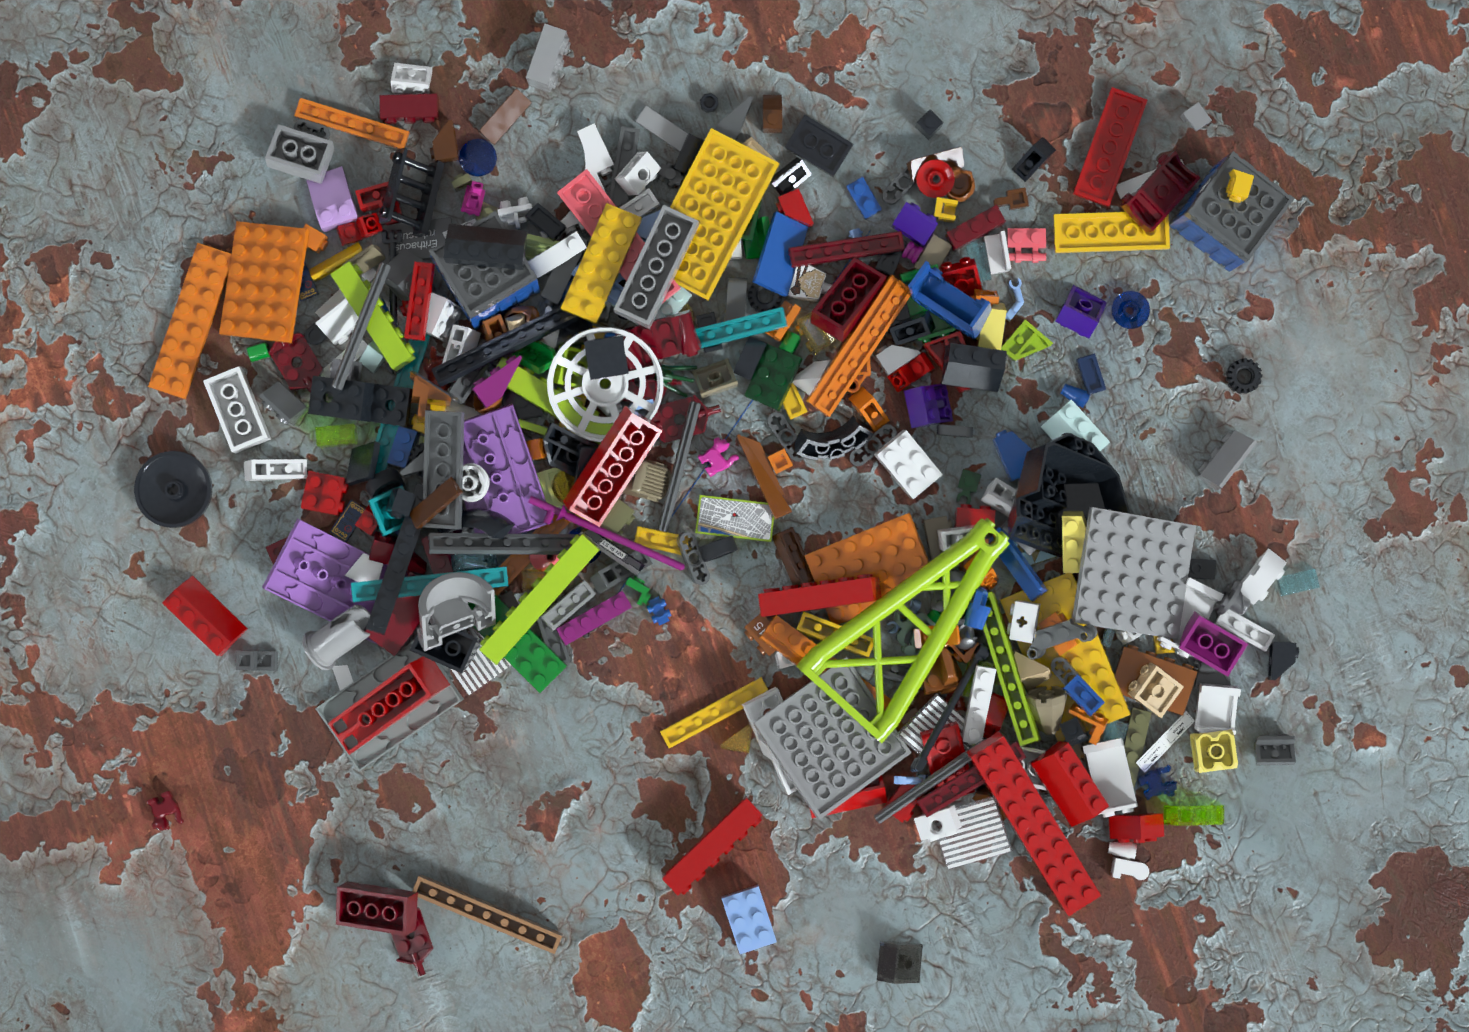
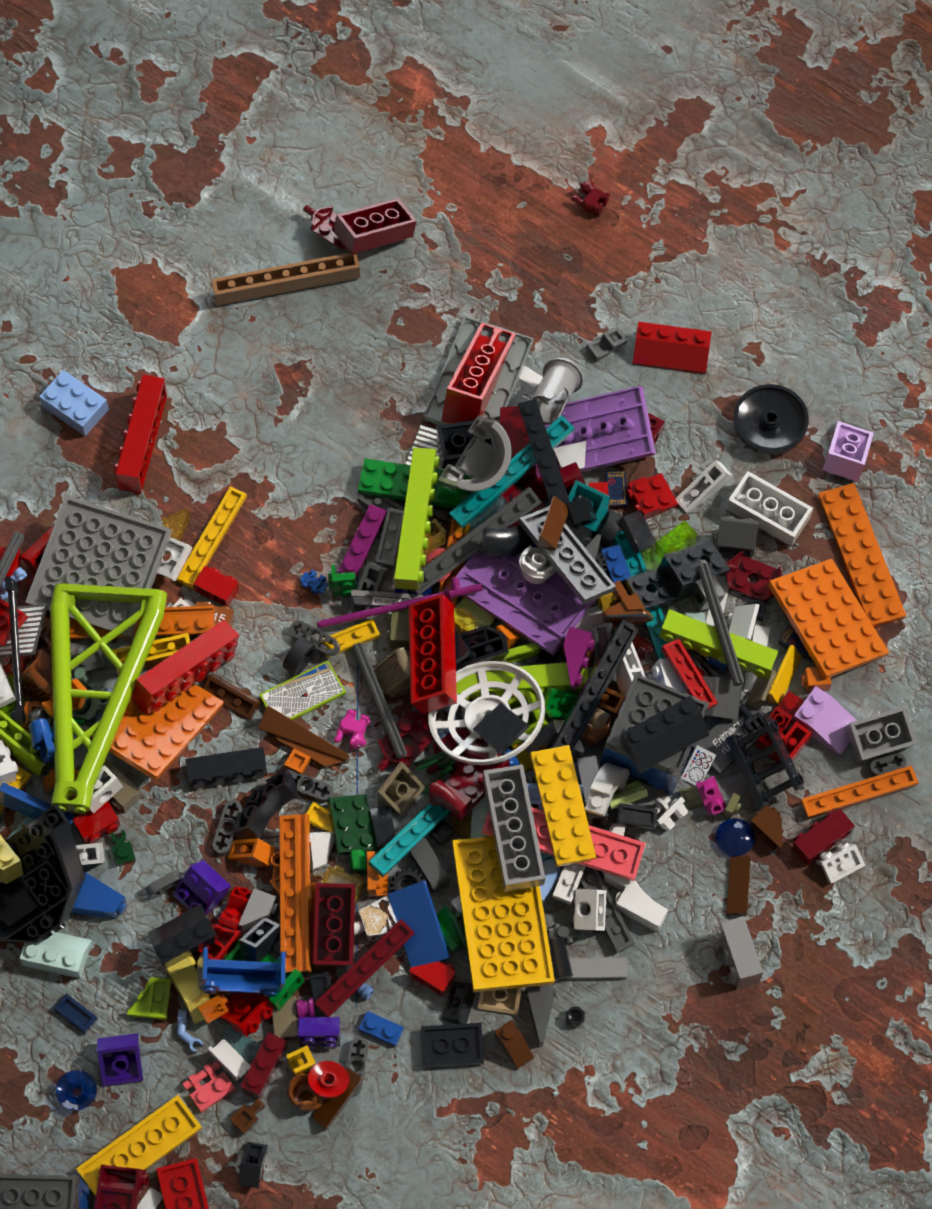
camera: 145 degrees right, 20 degrees down
green brick [247,342,271,362] -> none
white brick [874,430,943,499] -> none
black brick [915,109,944,140] -> none
blue cone [1060,384,1090,408] -> none
none -> black brick [185,747,267,788]
none -> red brick [193,565,239,607]
none -> lavender slope [823,421,873,482]

